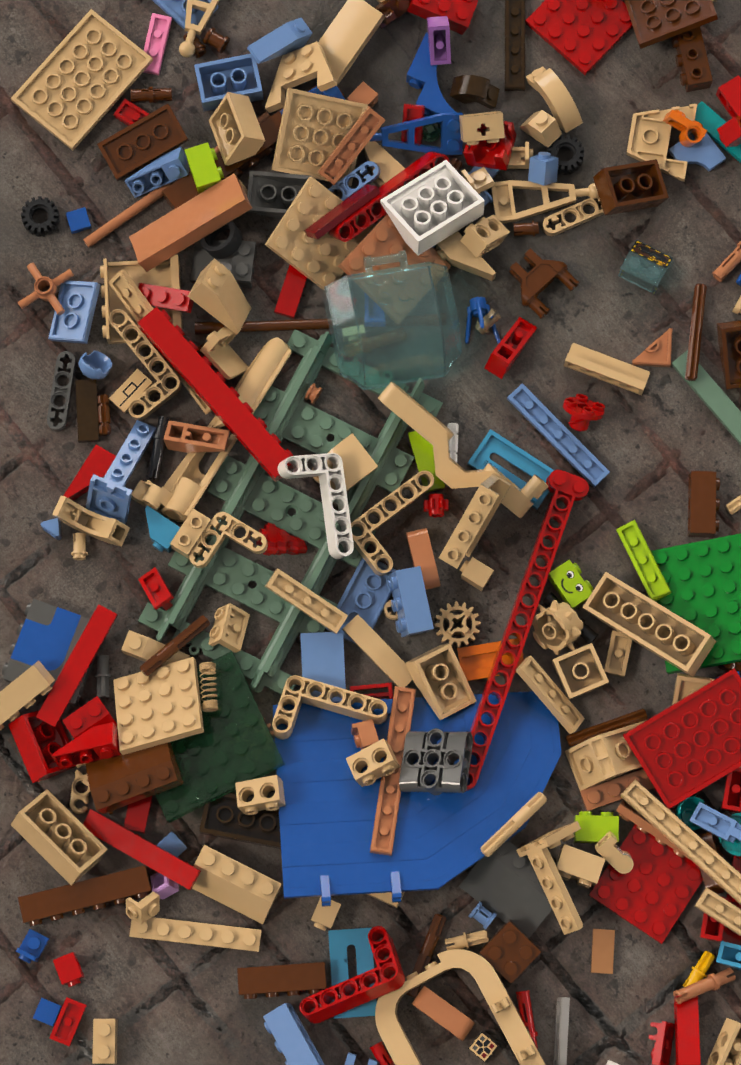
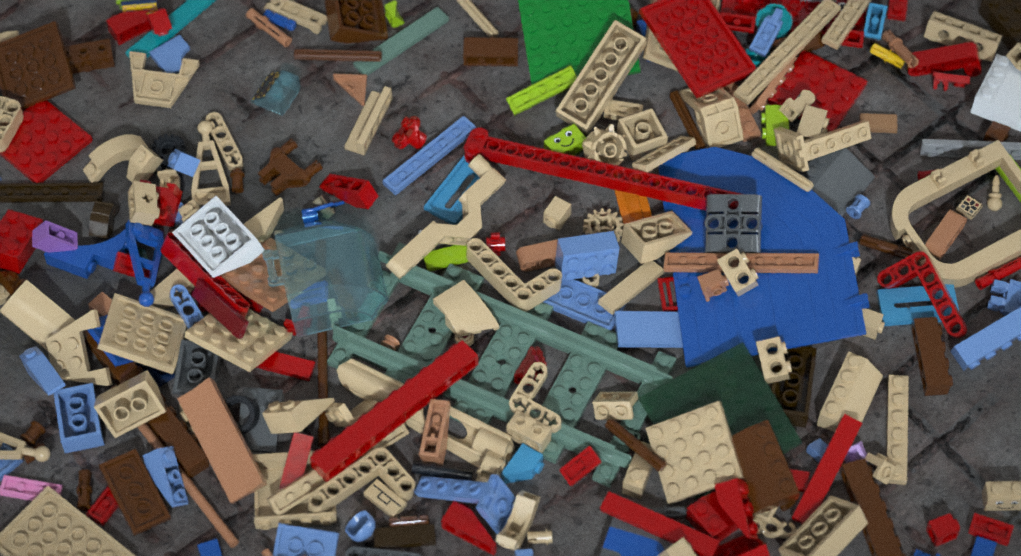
camera: 90 degrees left, 20 degrees down
lime brick [184,142,224,194] -> none
tan piece [199,662,219,712] -> none
tan plate [265,568,348,634] -> none
tan beam [272,675,387,740] -> none
white beam [278,453,354,559] -> none
nougat plate [318,106,385,185] -> none
tan panel [439,474,511,569] -> none
tan axle [445,930,489,950] -> none
tan brick [460,214,510,258] -> none
reddish brown brick [479,920,541,983] -> none
reddish brown brick [593,159,669,216] -> none
orange plate [663,110,708,147] -> none

